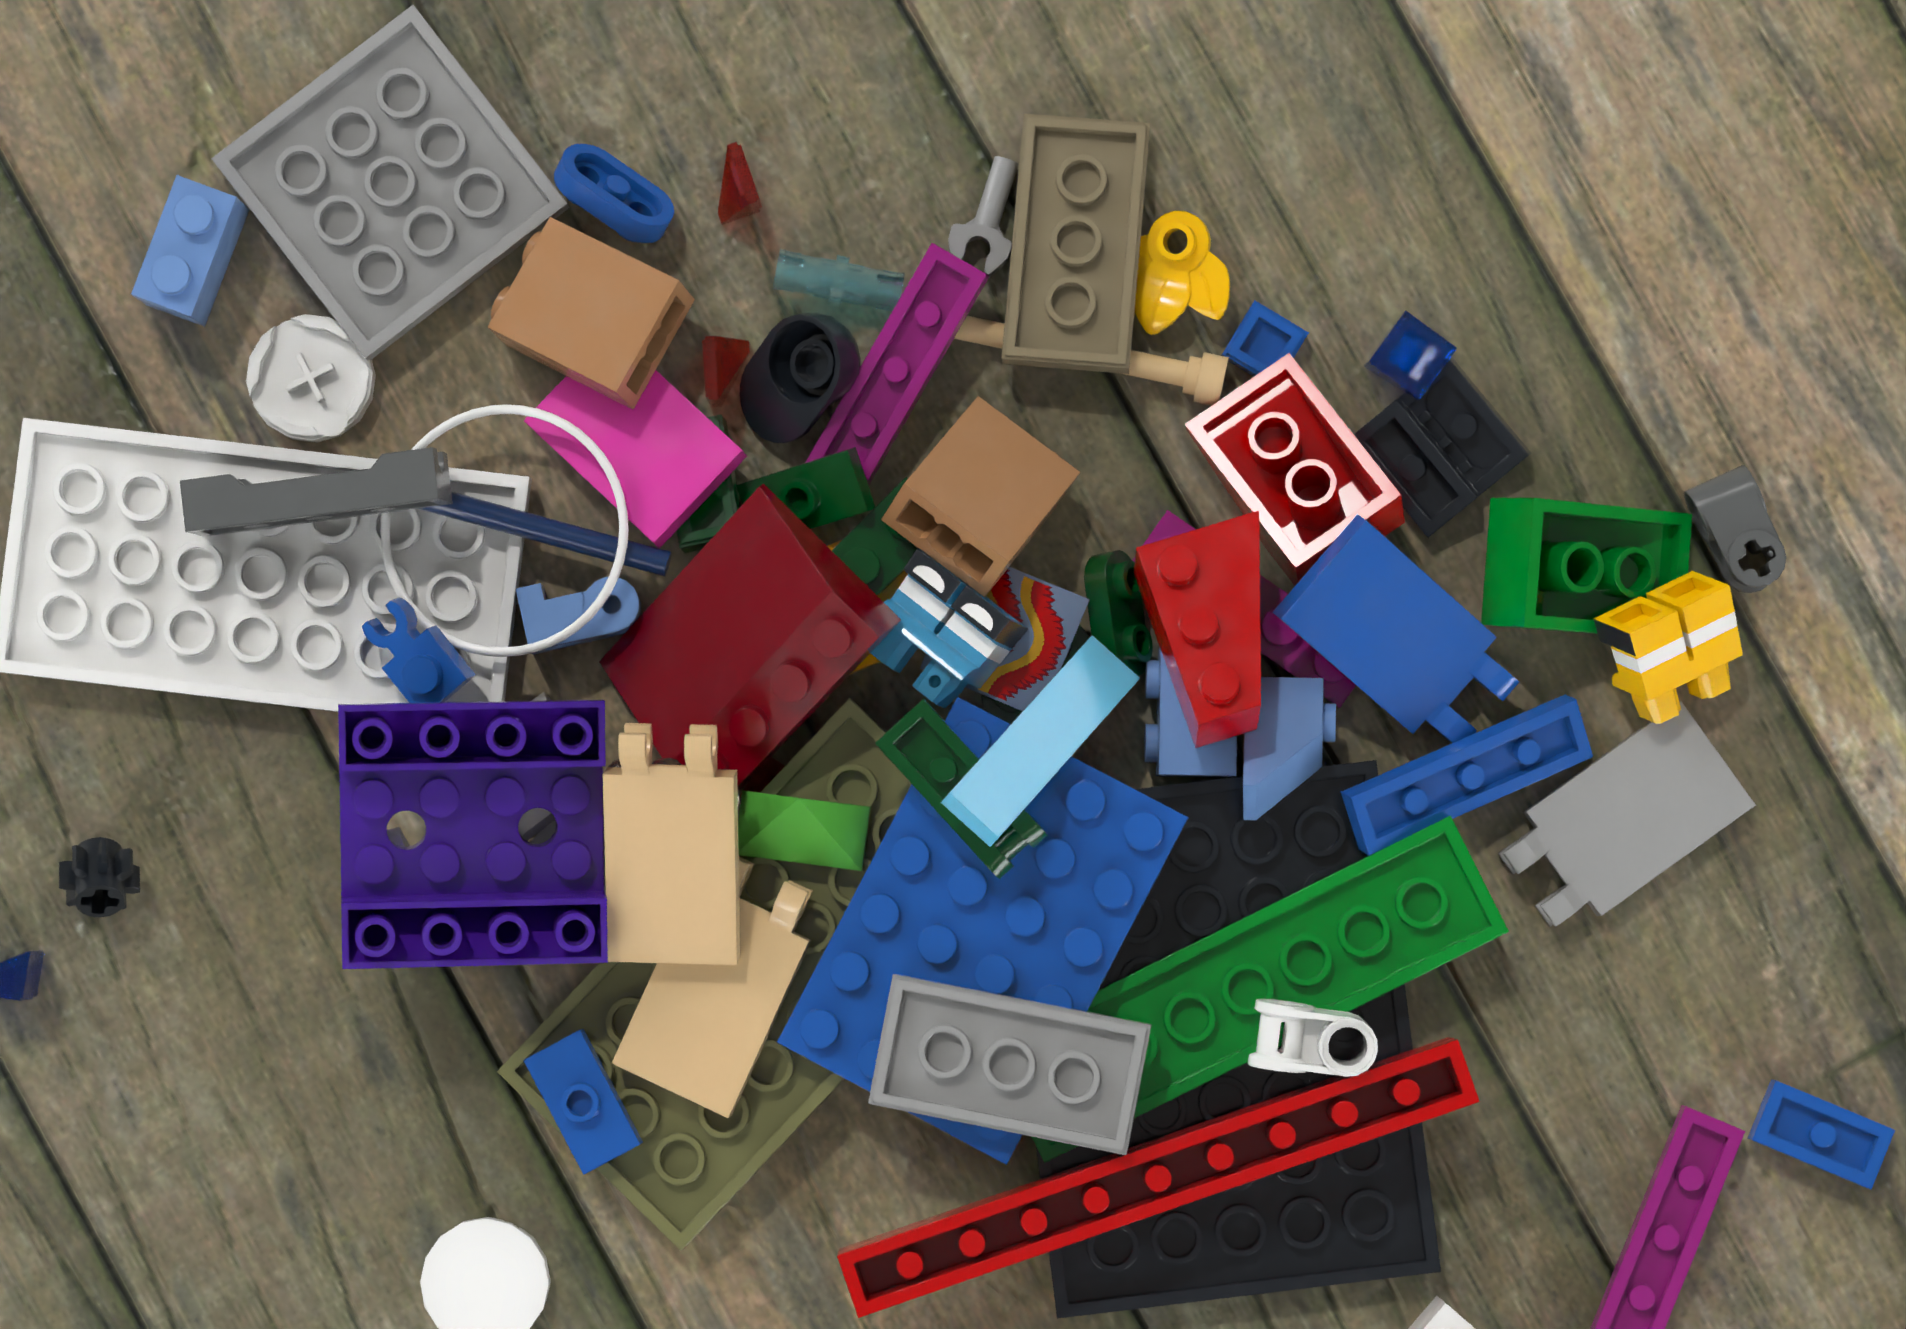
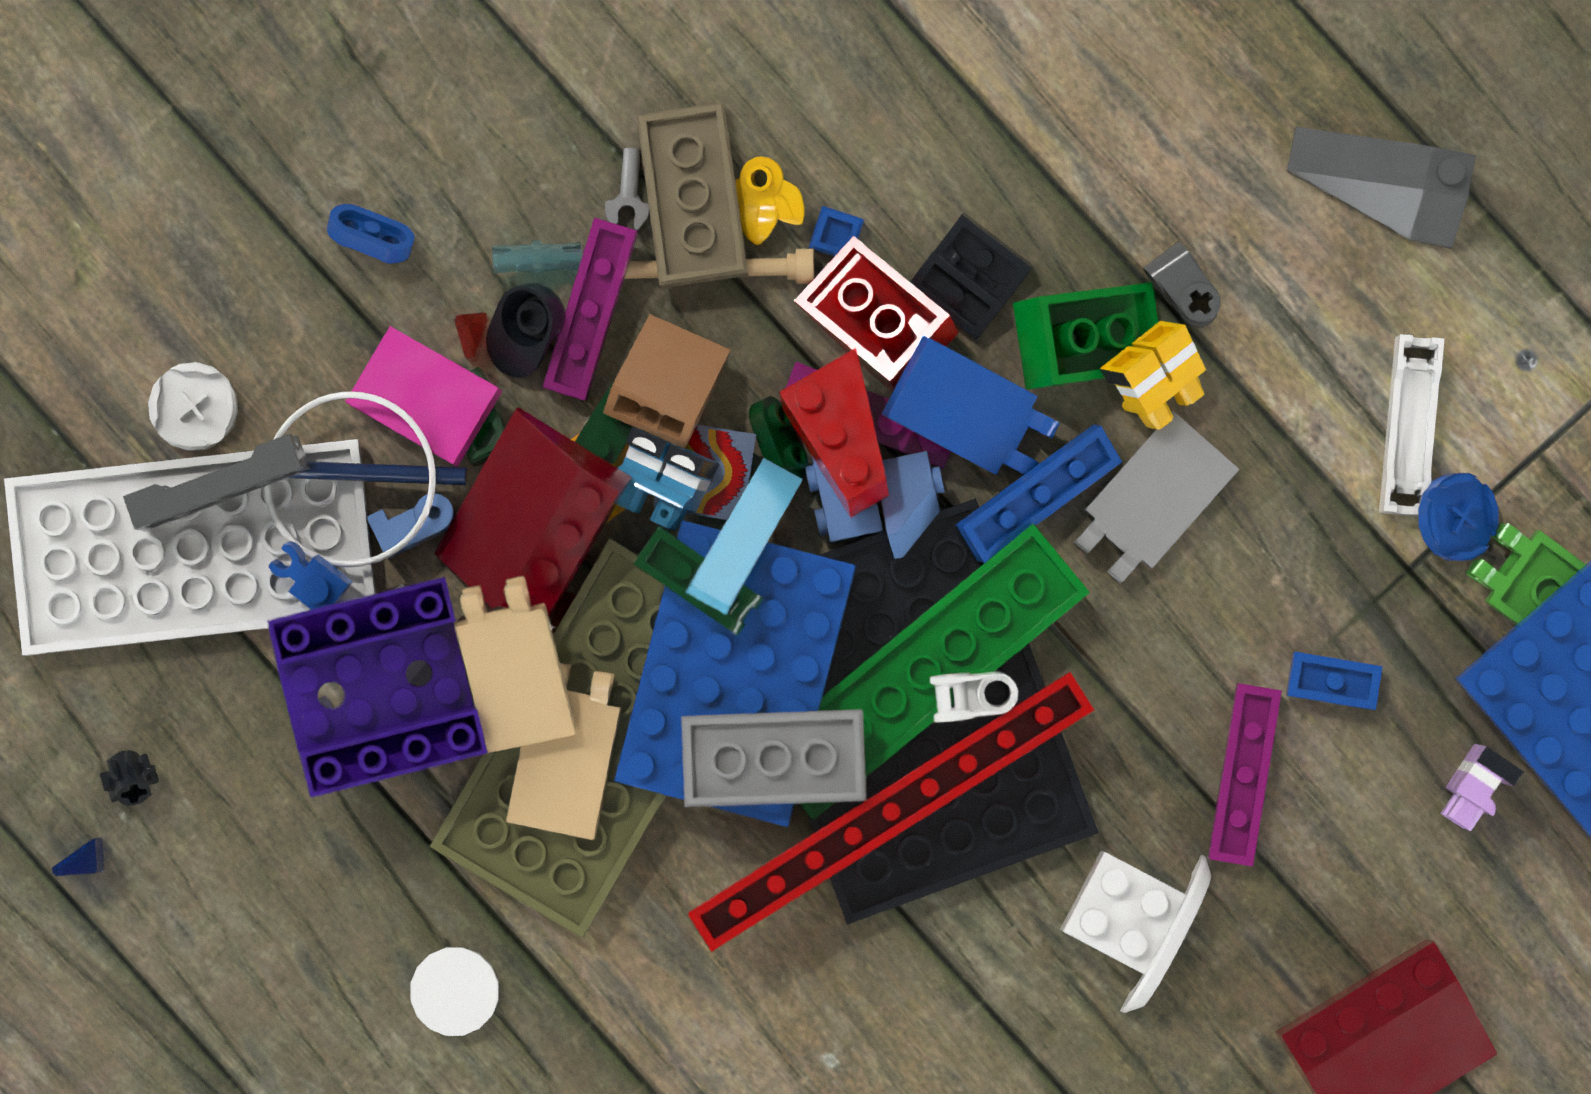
camera: 15 degrees left, 0 degrees up
medium blue piece [131,175,250,327] -> none
light grey plate [211,5,570,360] -> none
medium nougat brick [488,217,695,409] -> none
blue plate [523,1029,644,1175] -> none
clear red slope [718,142,762,225] -> none
dark green plate [736,447,876,529] -> none
bright green slope [738,790,871,871] -> none
clear blue slope [1364,311,1457,400] -> none

